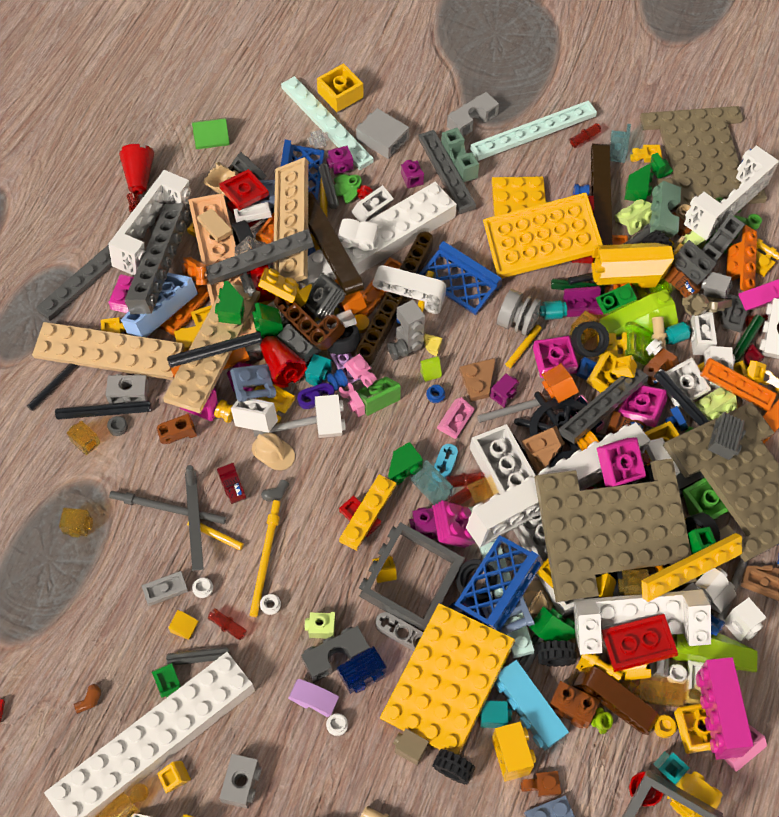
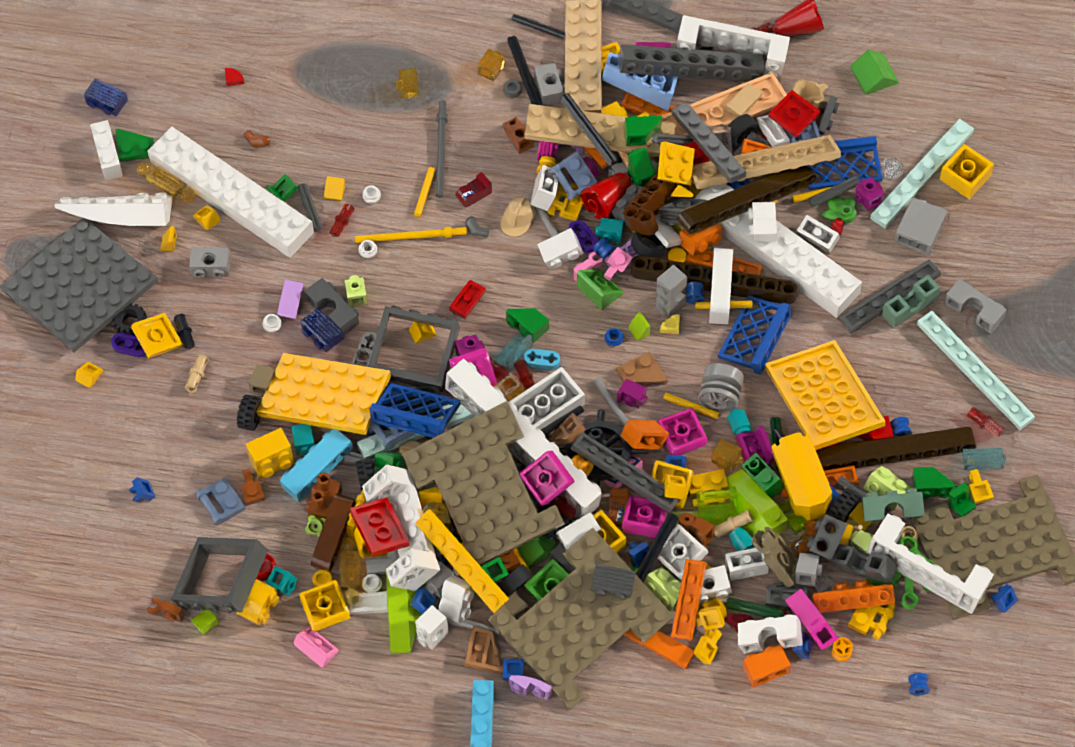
camera: 80 degrees right, 0 degrees up
light grey plate [141,571,188,606] -> none
orange plate [182,257,207,285] -> none
dark grey piece [185,465,204,571] -> none
yellow plate [339,474,396,551] -> none
dark grey wheel [387,339,408,361] -> none
magenta brick [401,160,424,189] -> none
bright pink slope [437,397,475,439] -> none
yellow plate [491,177,546,216] -> none
black tyre [571,321,609,357] -> none
white plate [645,339,663,356] -> none
dark pink brick [696,657,754,760] -> none

